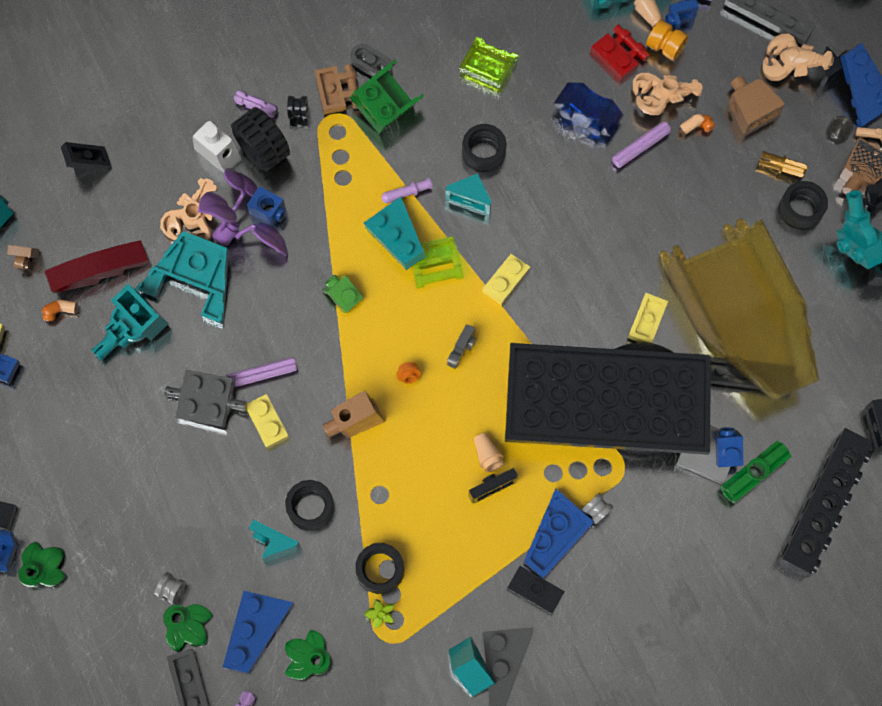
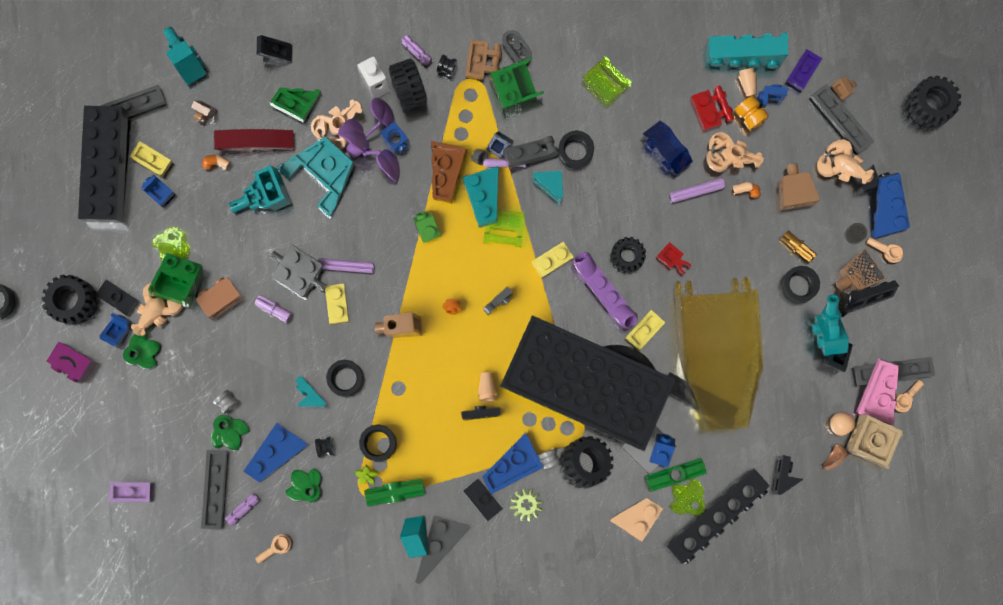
camera: 20 degrees right, 10 degrees up
none -> light nougat animal [131,283,183,337]
none -> green piece [148,253,204,307]
none -> clear neon green plate [151,227,188,262]
none -> nougat piece [195,277,243,320]
none -> lavender axle [255,295,293,323]
none -> green wing [270,87,321,122]
none -> black wheel [315,436,334,458]
none -> green piece [364,478,425,507]
none -> dark orange wing [431,141,468,204]
none -> dark grey hinge [471,149,488,165]
none -> dark blue slope [486,131,514,159]
none -> dark grey plate [503,136,559,168]
none -> yellowish green gear [510,488,543,521]
none -> black tyre [559,436,614,489]
none -> medium lavender plate [573,252,638,329]
none -> light nougat wing [610,498,663,542]
none -> black tyre [611,236,646,273]
none -> red plate [657,242,691,275]
none -> clear neon green plate [670,478,705,515]

